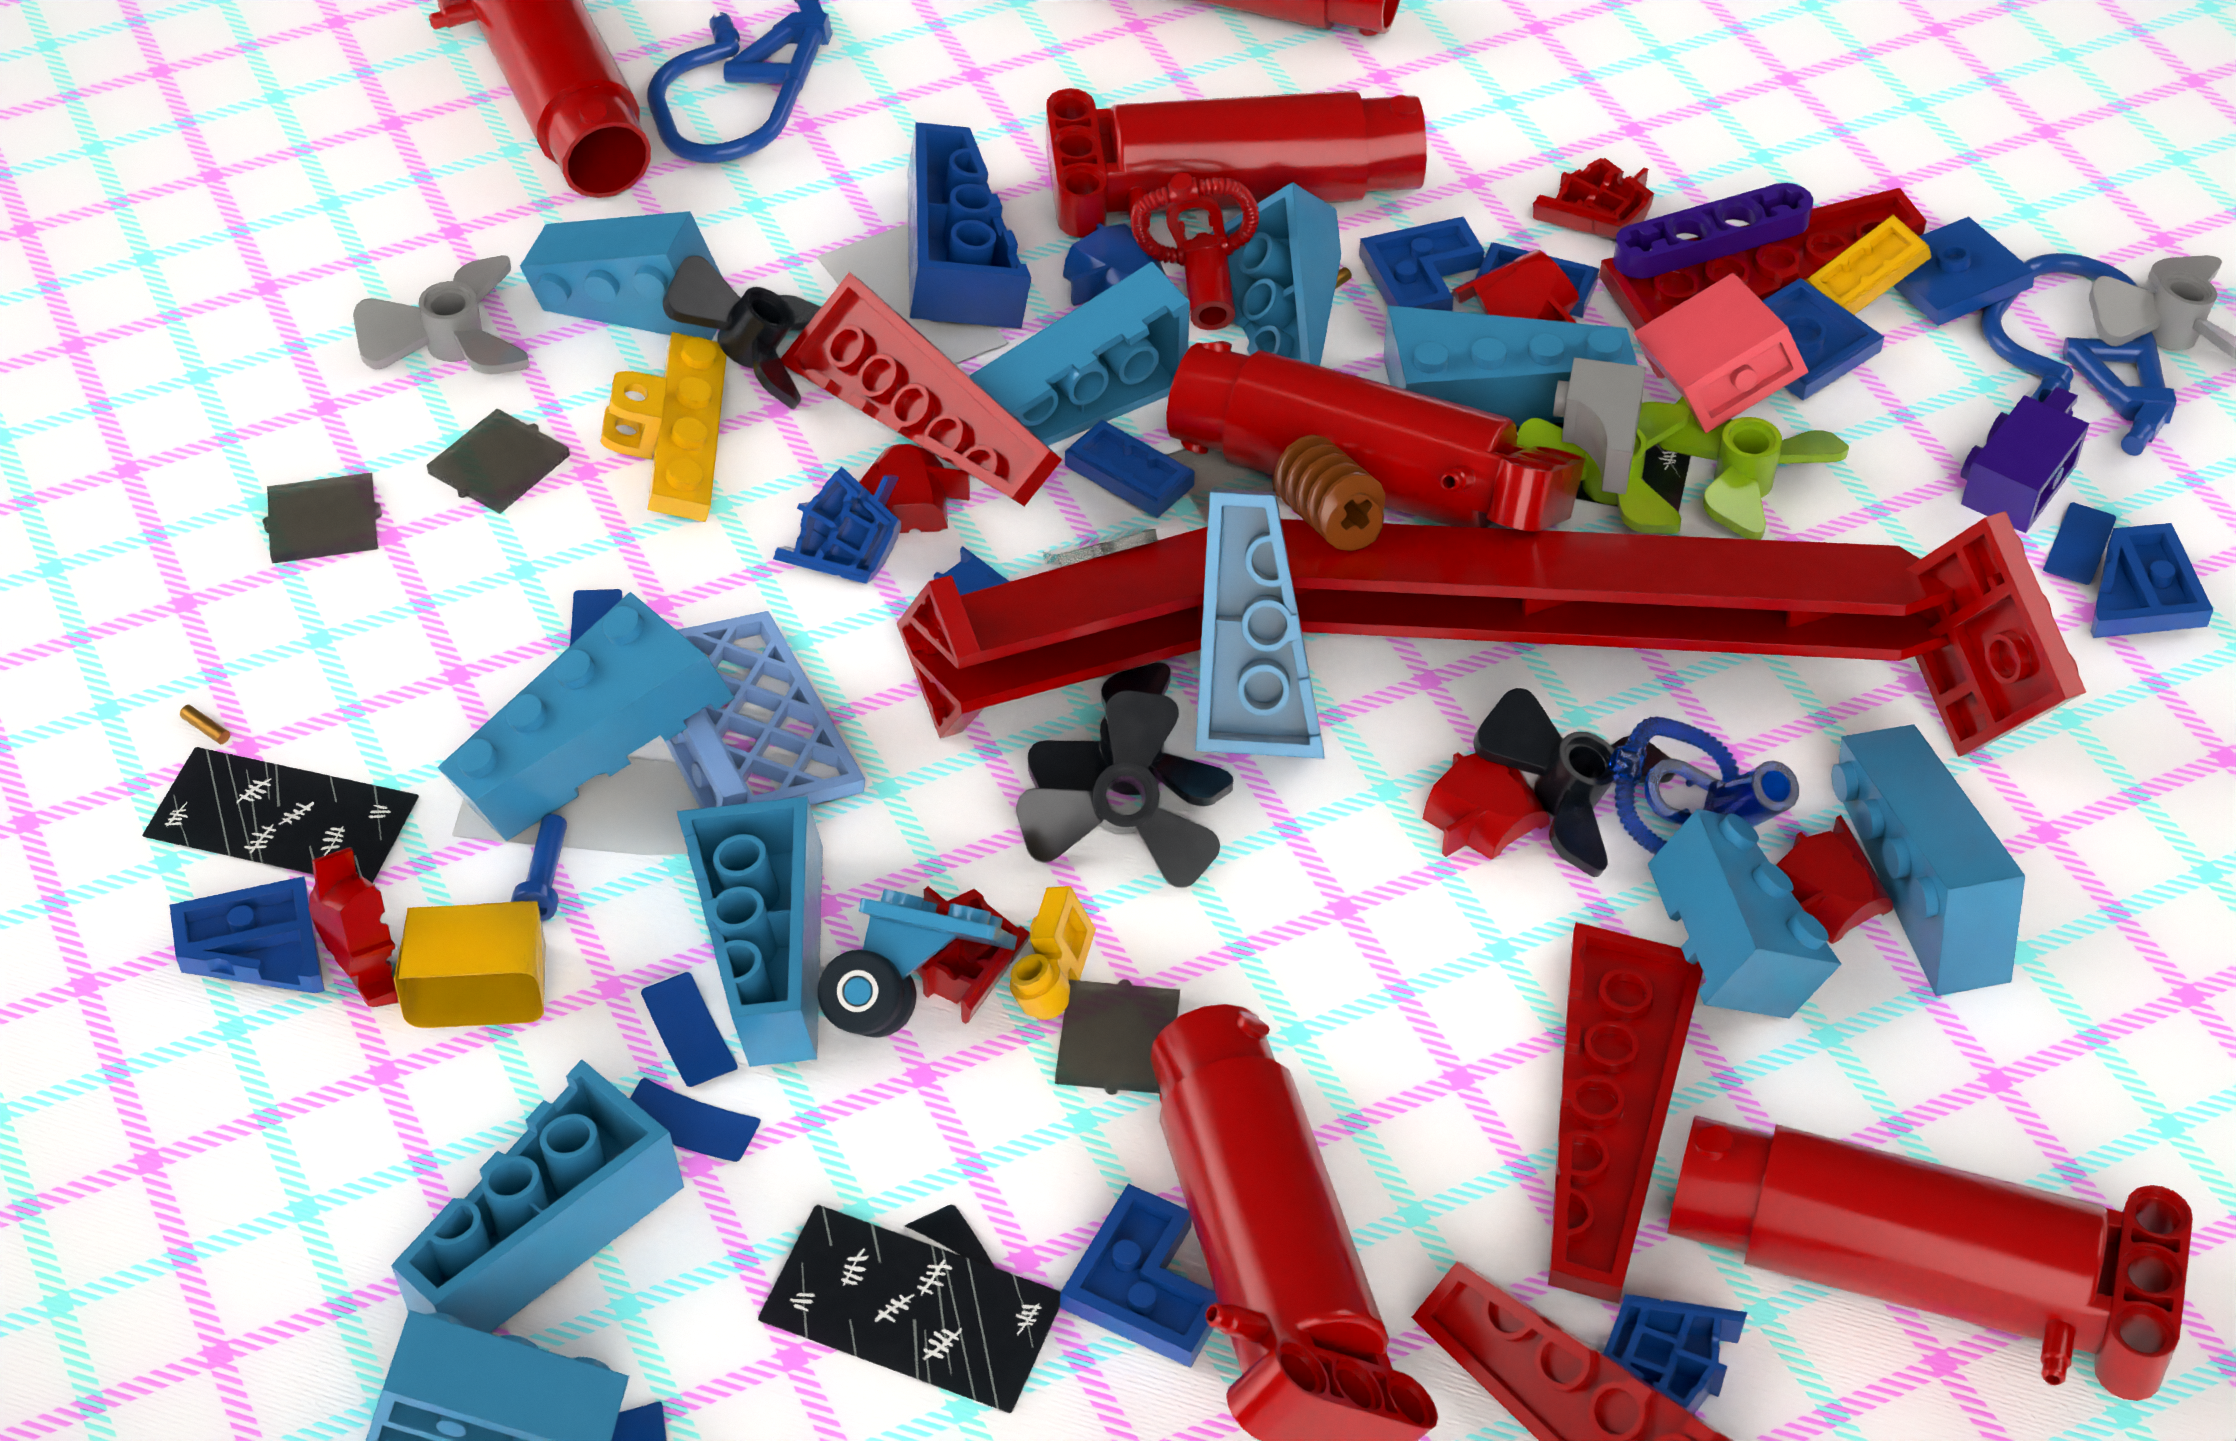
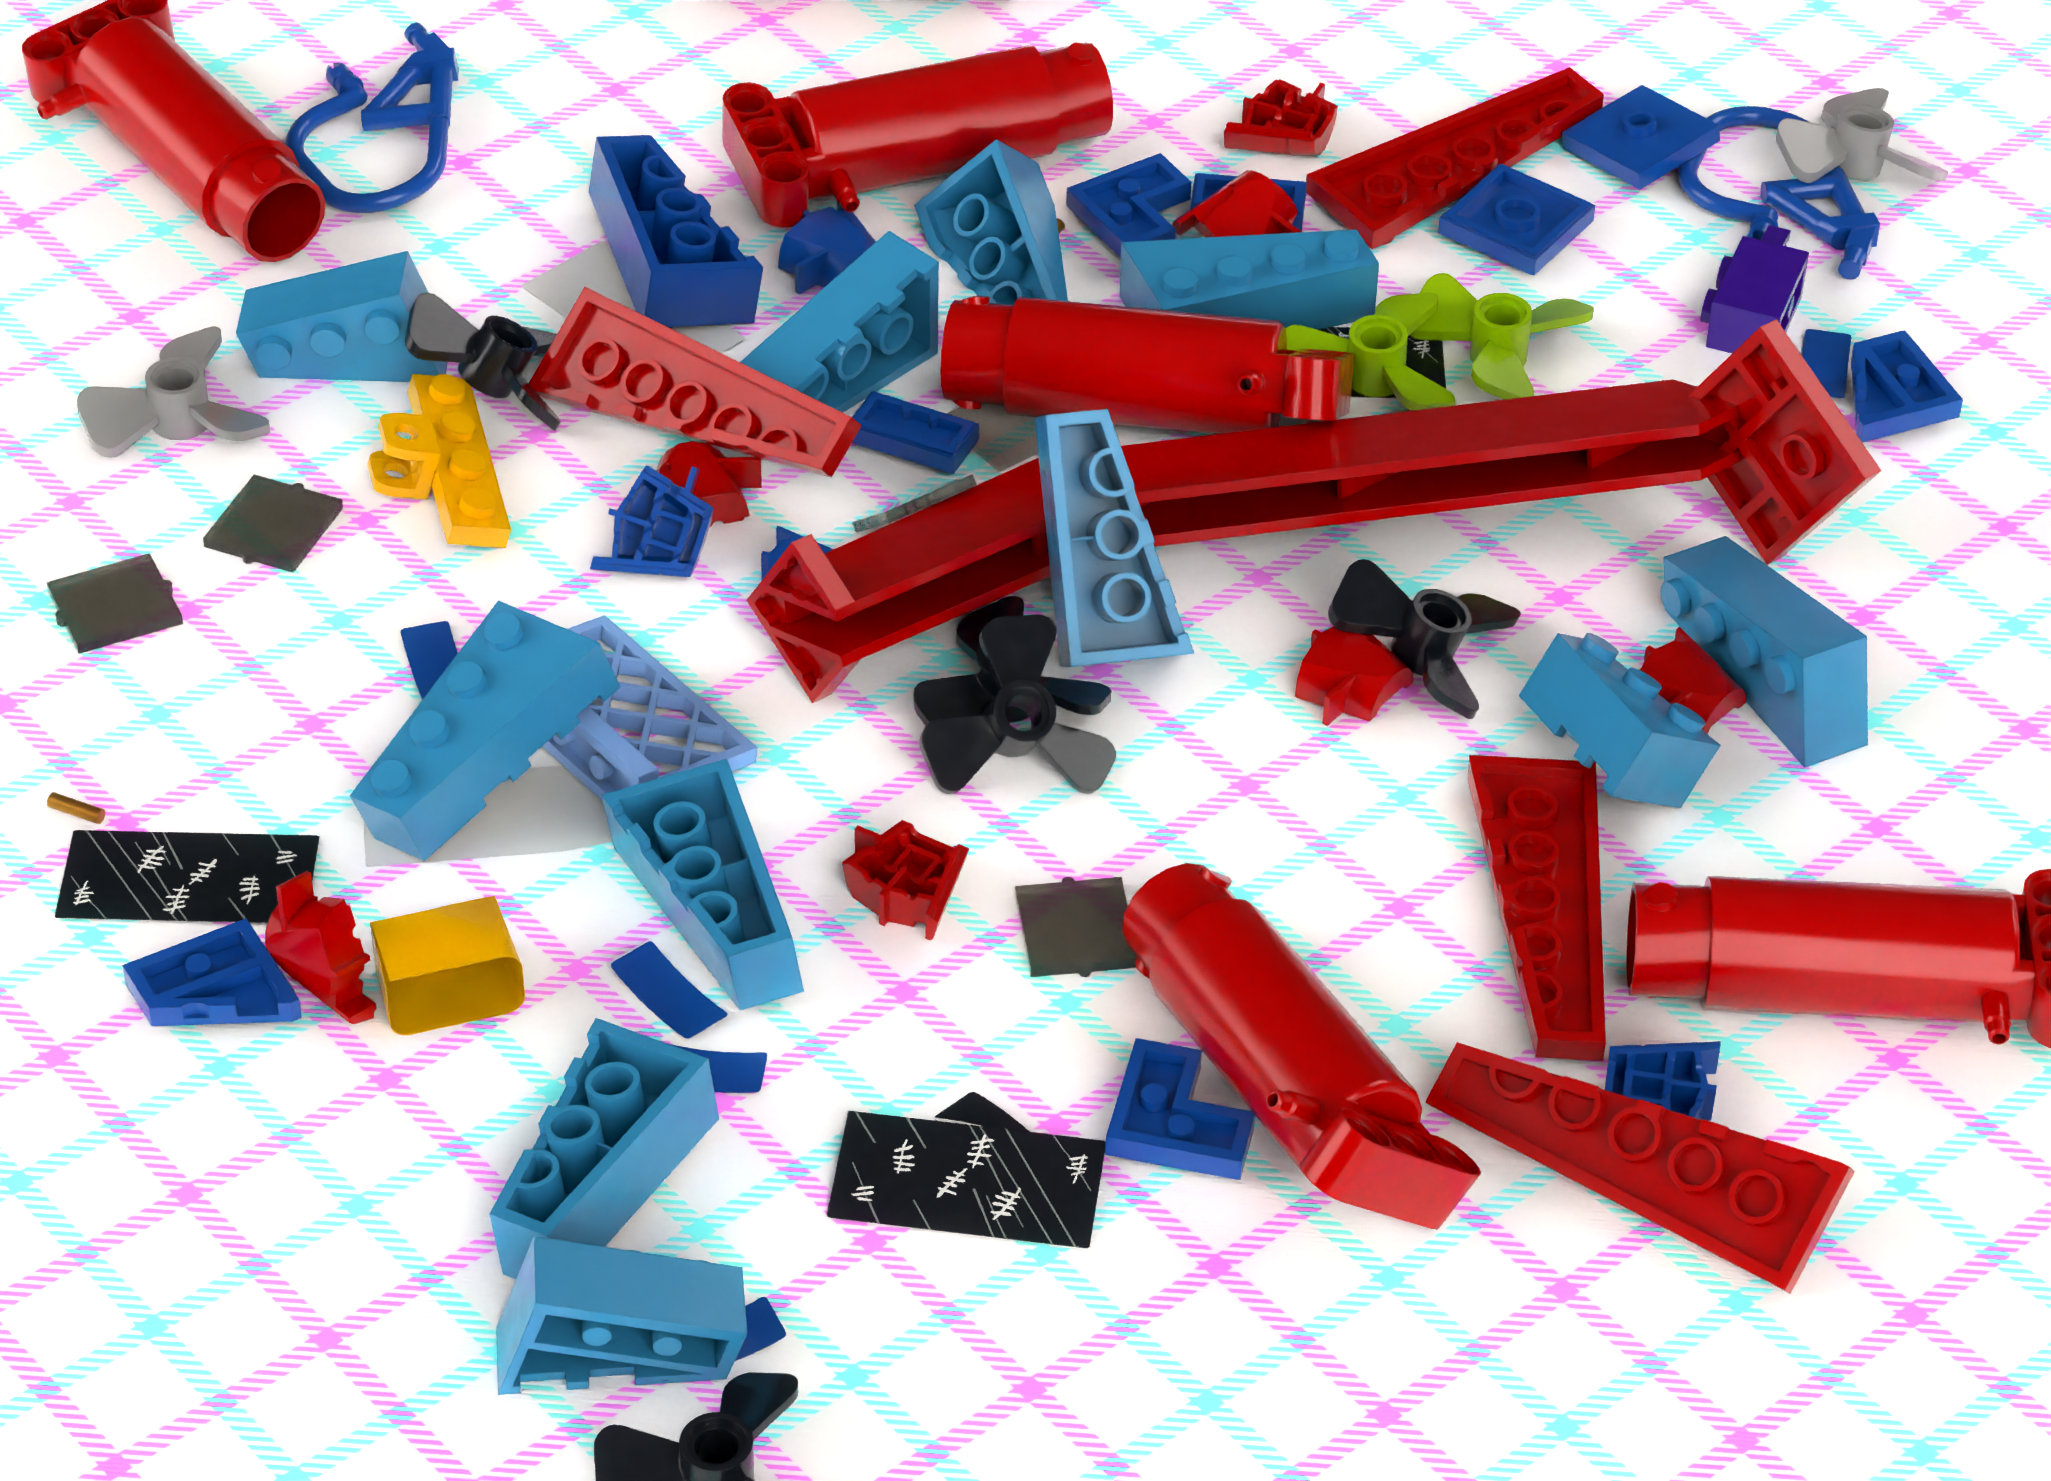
camera: 15 degrees left, 5 degrees down
blue piece [510,814,567,921] -> none
plate [818,889,1017,1038] -> none
yellow plate [1009,886,1096,1020] -> none
red piece [1130,172,1259,331] -> none
dark orange piece [1272,434,1385,551] -> none
light grey arch [1553,357,1646,494] -> none
clear blue piece [1608,716,1800,855] -> none
dark purple beam [1613,182,1814,279] -> none
coral panel [1633,272,1809,434] -> none
yellow plate [1805,215,1931,315] -> none

